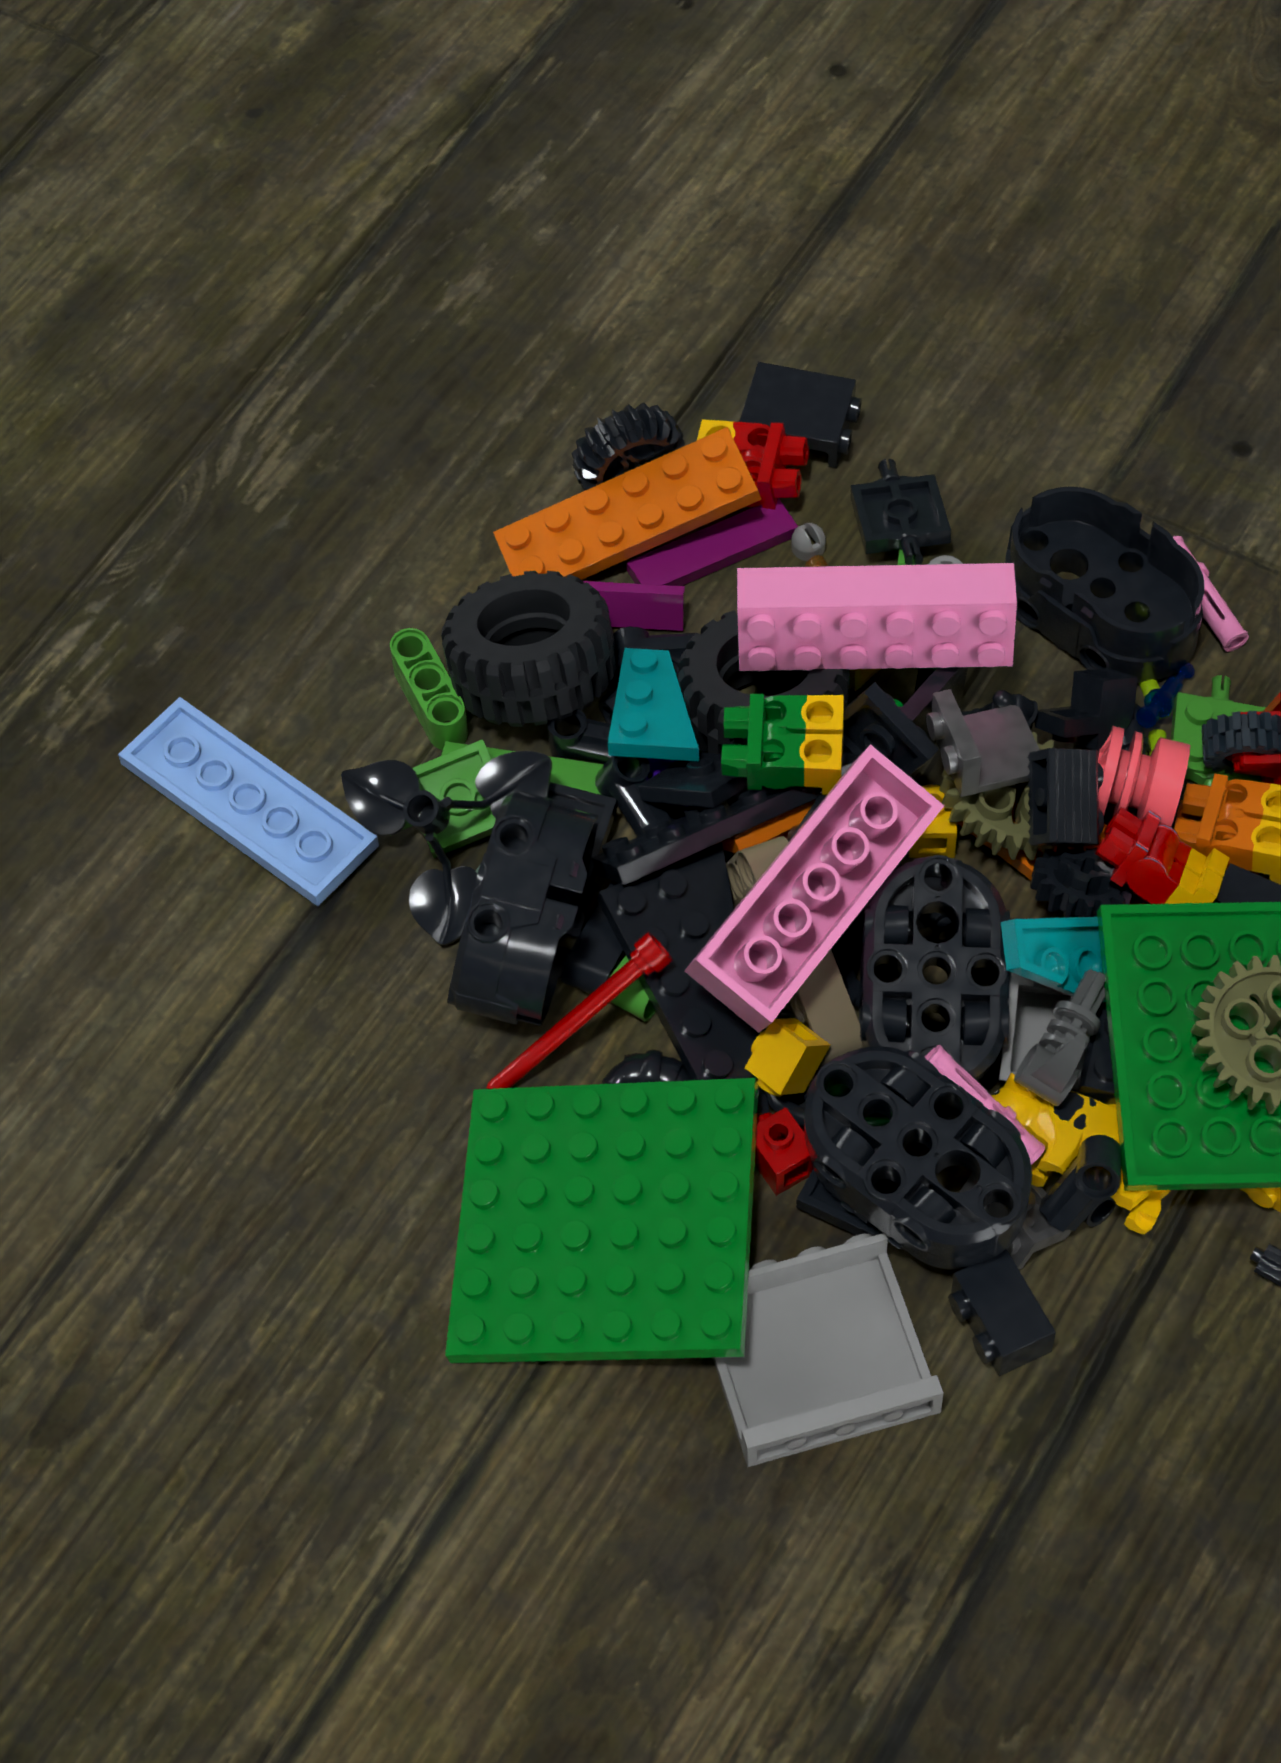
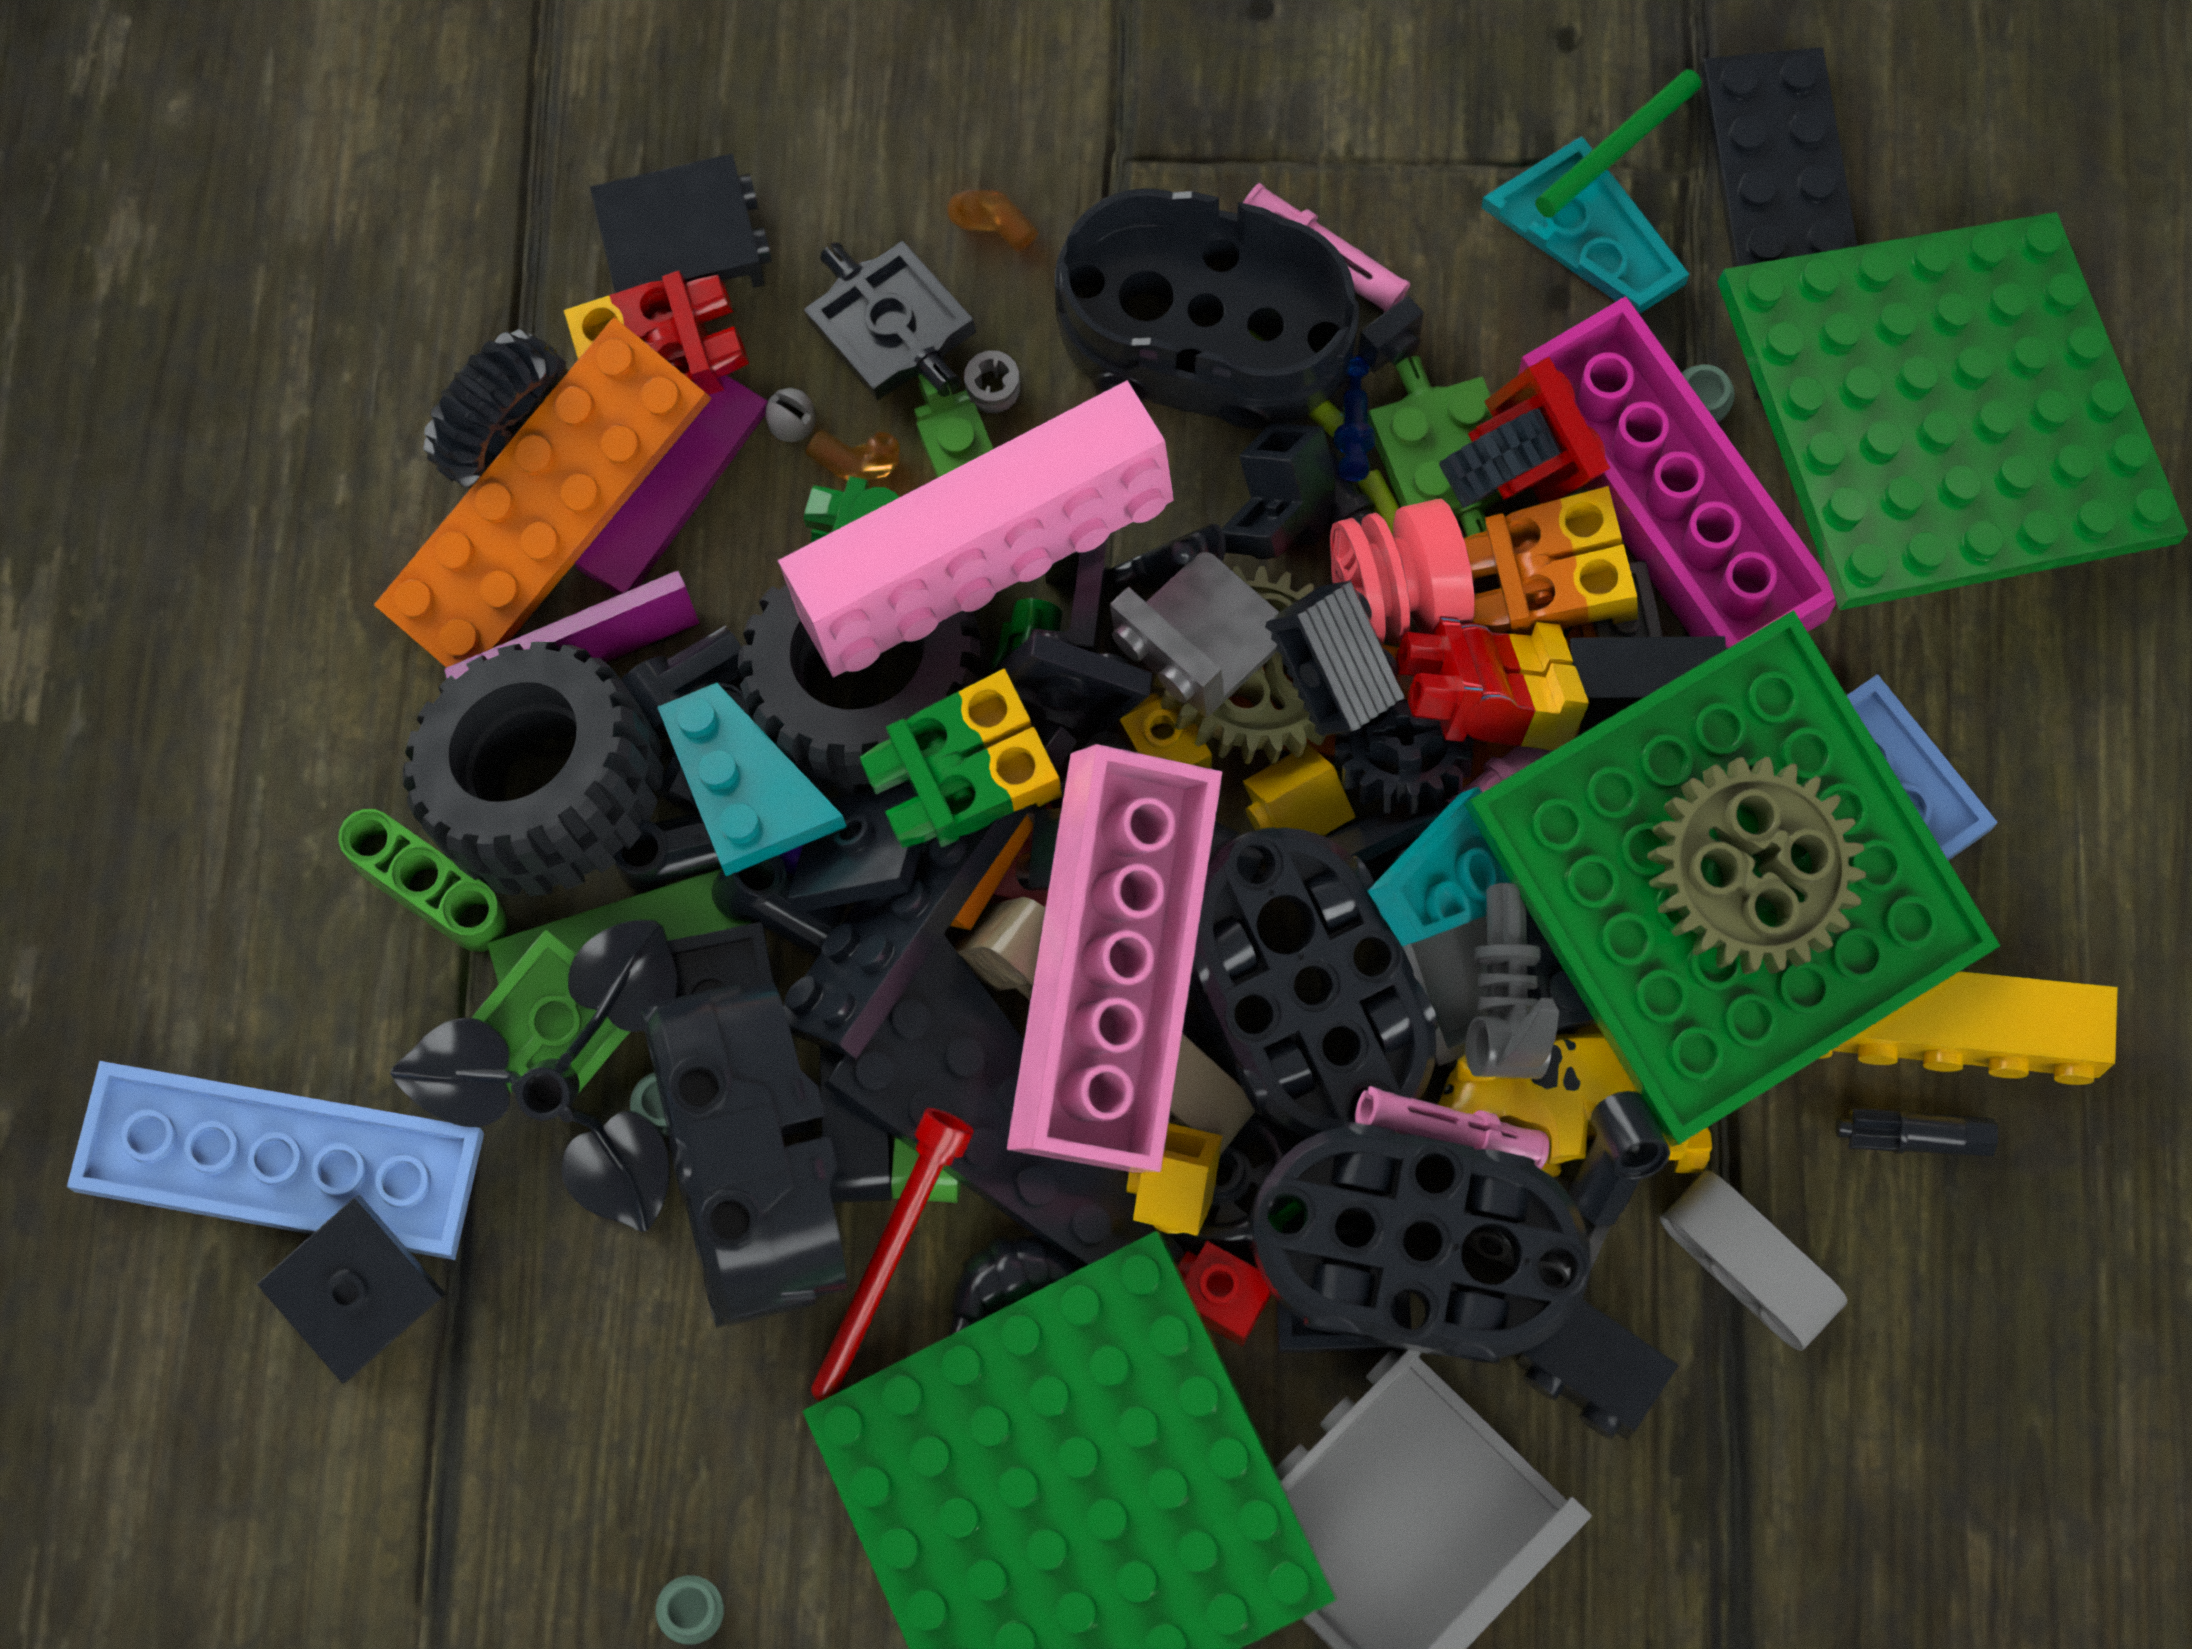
camera: 30 degrees left, 15 degrees up
none -> black plate [256,1195,446,1384]
none -> sand green plate [656,1575,724,1645]
none -> clear orange arm [947,190,1038,252]
none -> yellow brick [1243,744,1356,837]
none -> black plate [1358,295,1424,374]
none -> light grey beam [1660,1170,1847,1351]

